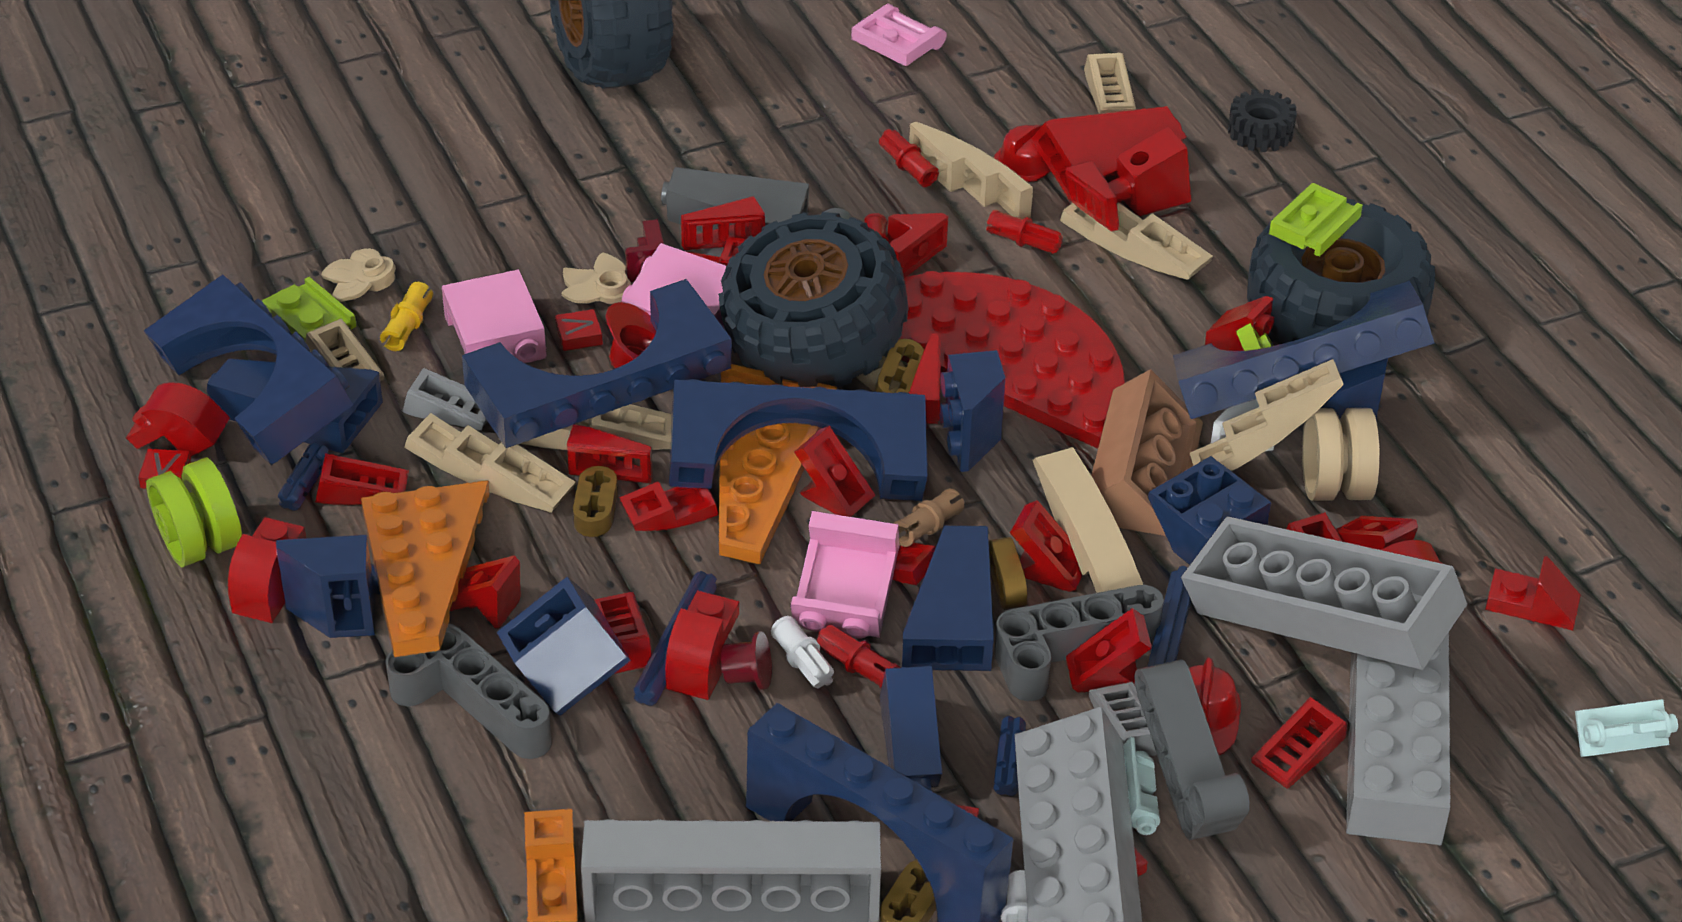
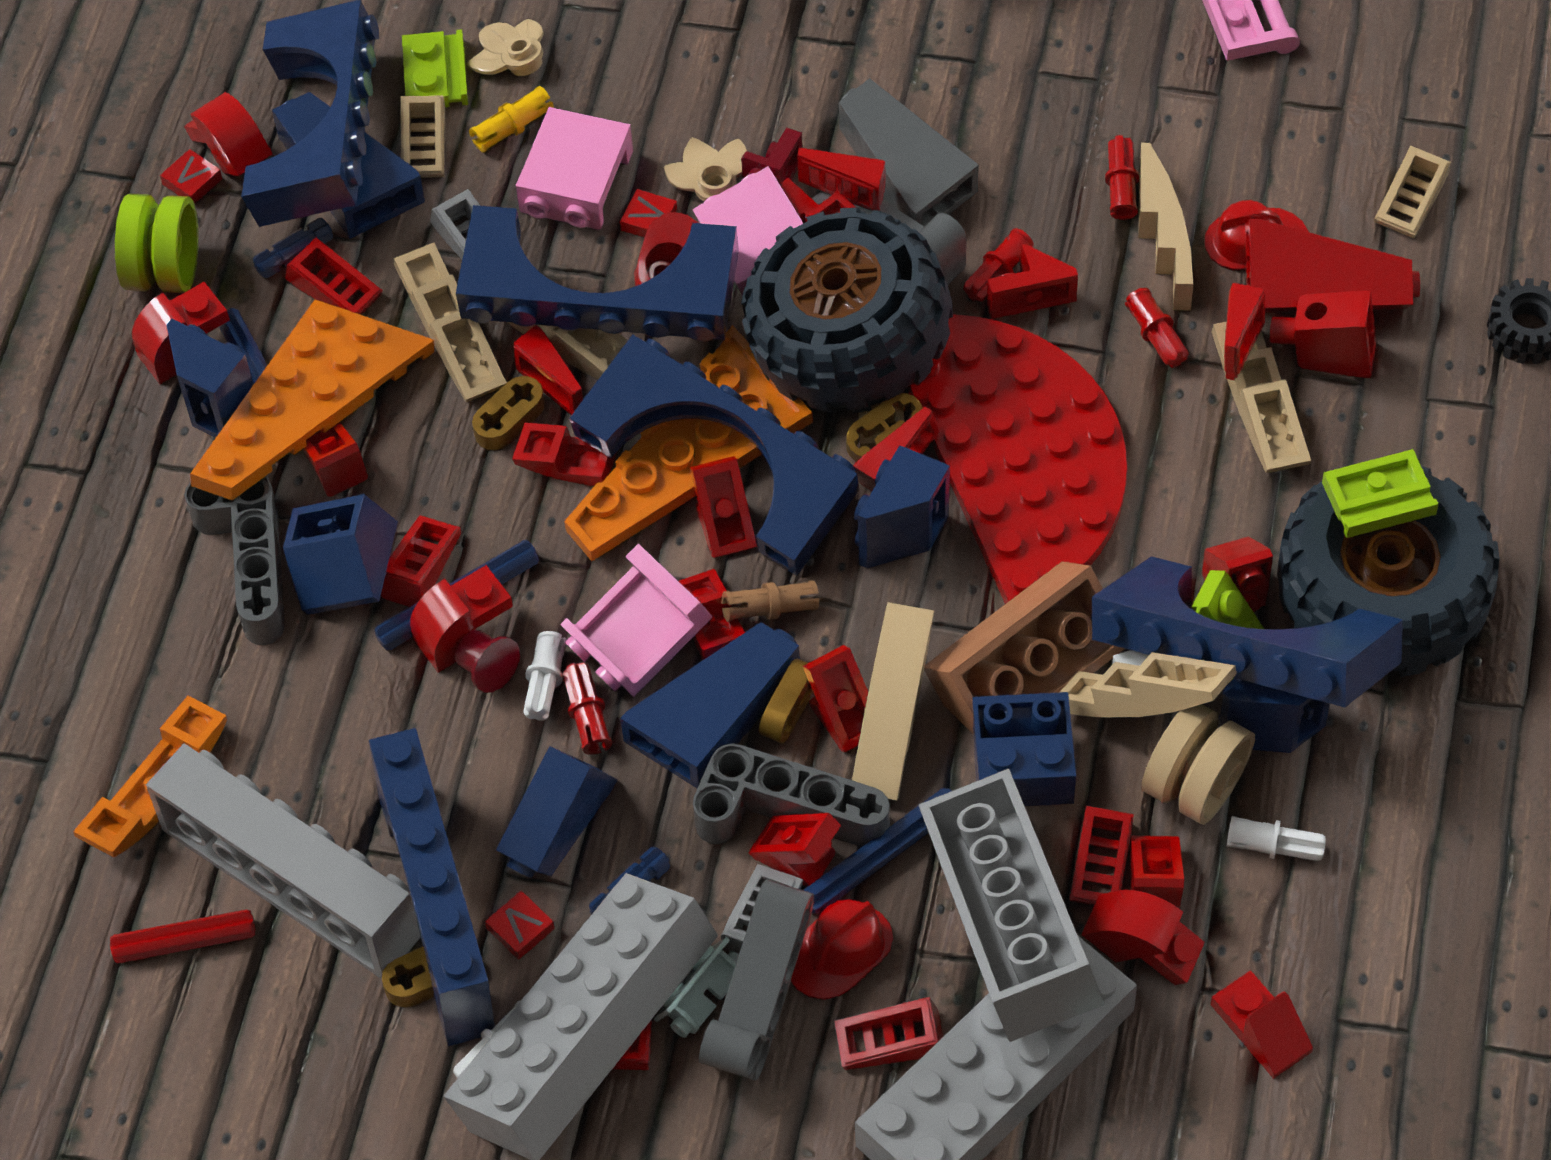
camera: 40 degrees right, 15 degrees up
none -> white axle [1227,816,1326,861]

